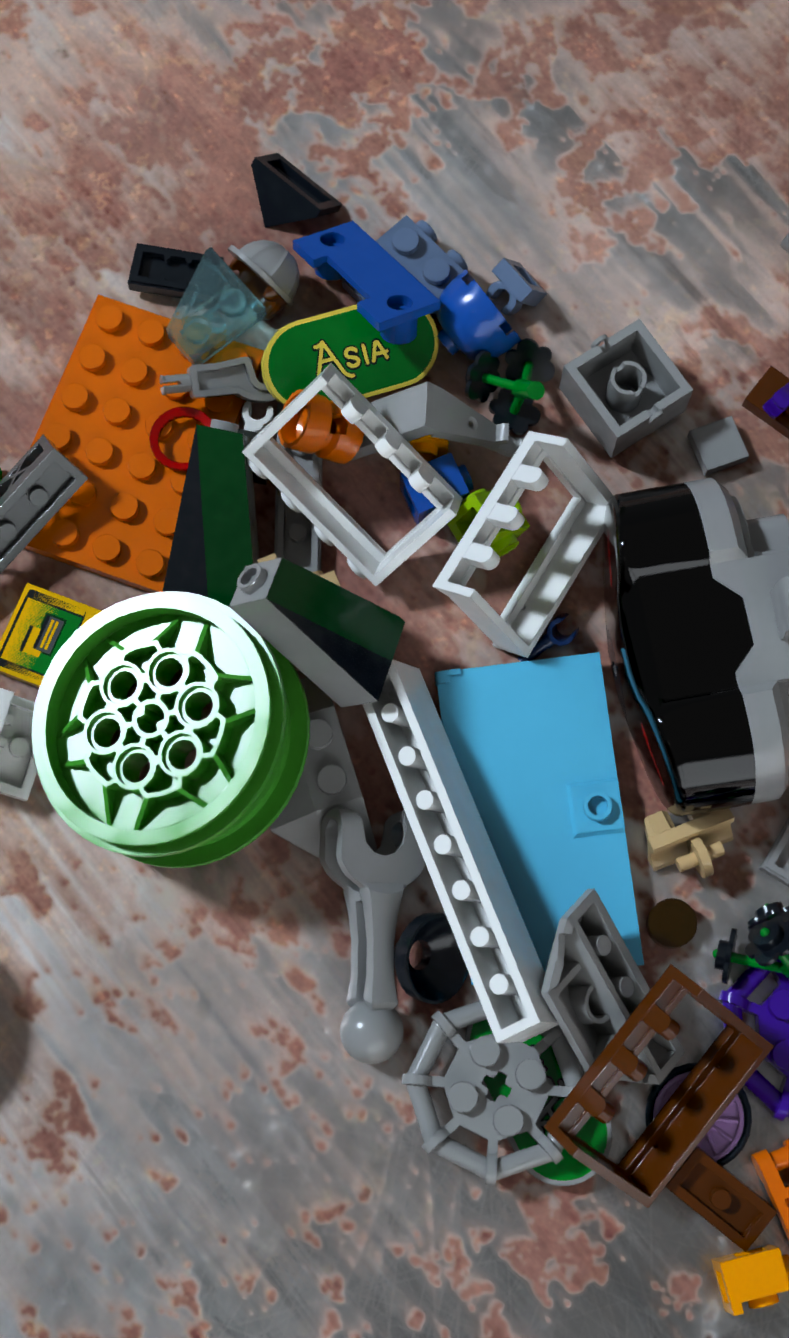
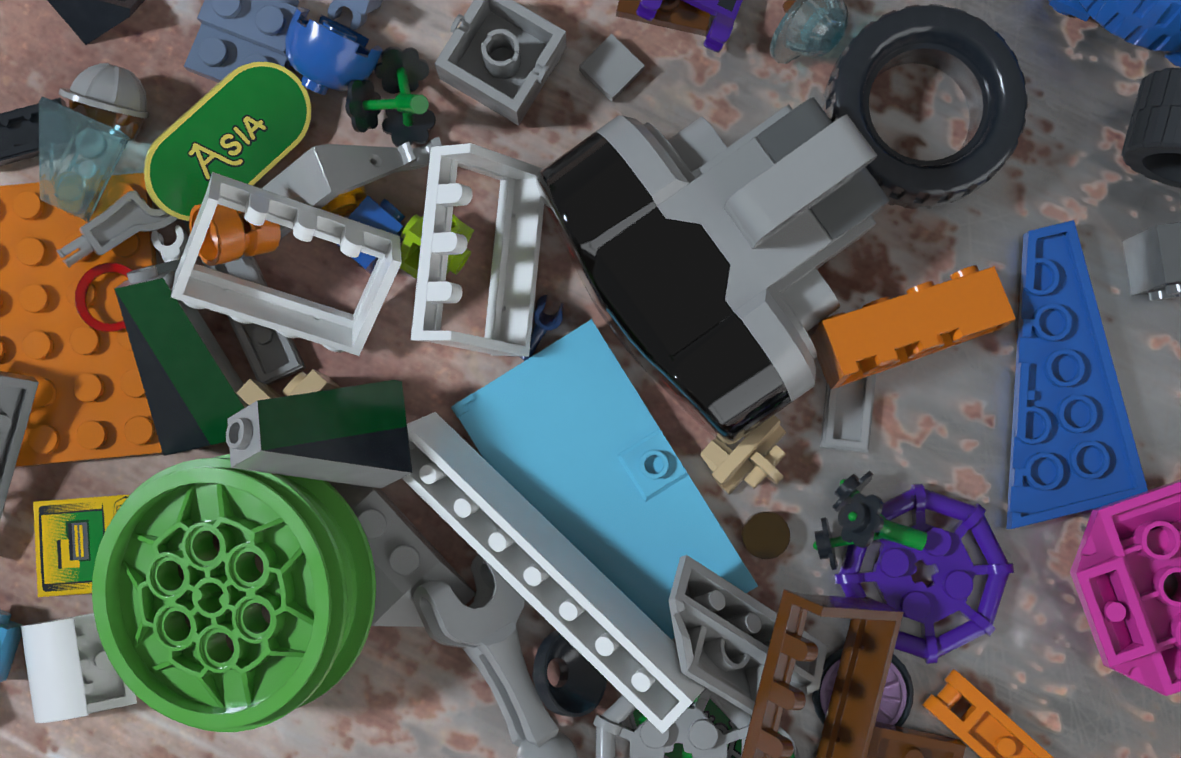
camera: 30 degrees left, 10 degrees up
blue brick [293,221,441,345] -> none

